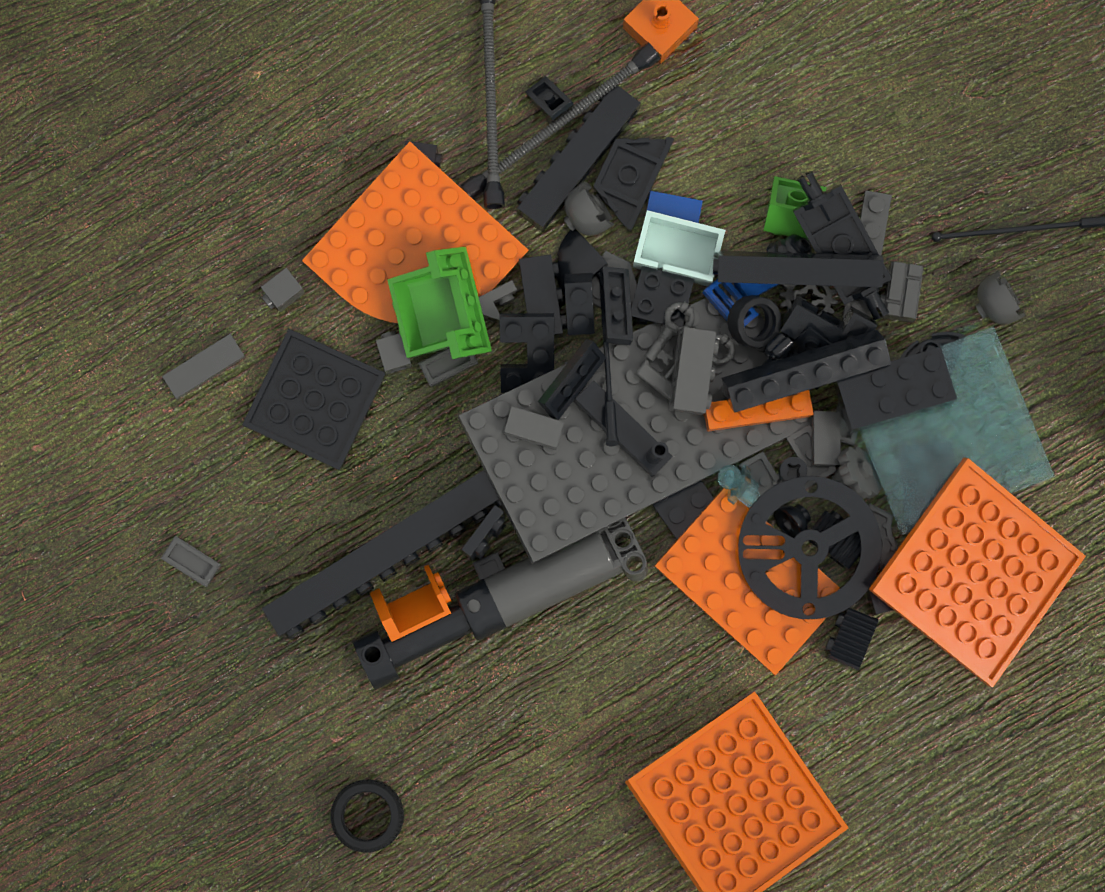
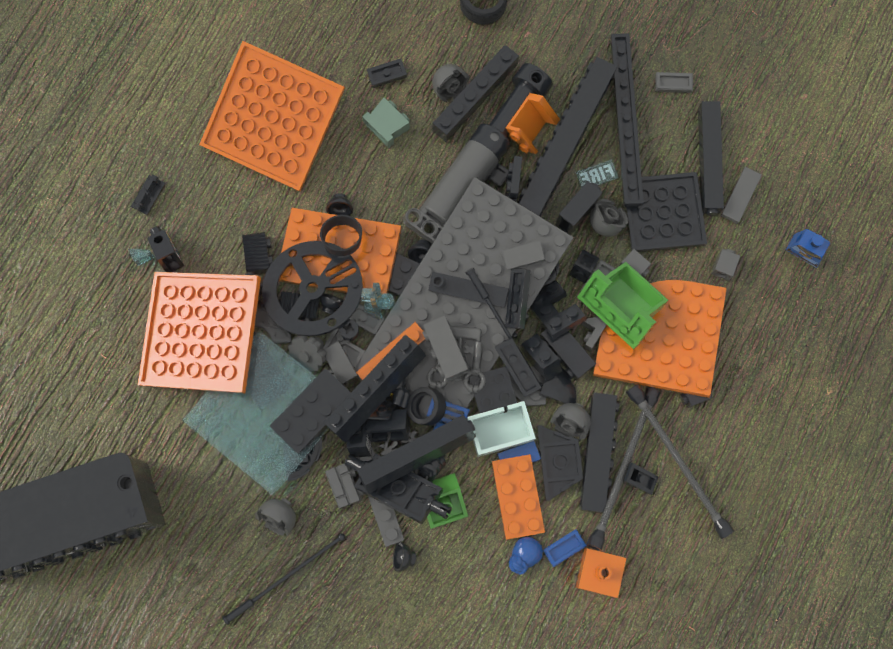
camera: 145 degrees right, 5 degrees down
none -> clear light blue slope [128,249,155,265]
none -> black hinge [130,174,166,215]
none -> black torso [147,226,184,272]
none -> black tyre [320,215,362,256]
none -> black piece [326,193,353,216]
none -> sand green hips [362,98,410,148]
none -> black plate [367,58,407,88]
none -> black piece [393,542,416,572]
none -> black piece [408,239,431,263]
none -> black brick [432,45,519,143]
none -> dark grey cylinder [432,64,469,102]
none -> orange plate [492,454,545,540]
none -> blue hair [509,536,543,575]
none -> blue tile [543,529,587,567]
none -> black brick [555,181,603,236]
none -> black bracket [569,249,600,283]
none -> clear light blue sticker [576,160,619,187]
none -> dark grey cylinder [589,199,628,237]
none -> black plate [610,33,644,206]
none -> black brick [698,101,724,216]
none -> blue torso [785,229,830,268]

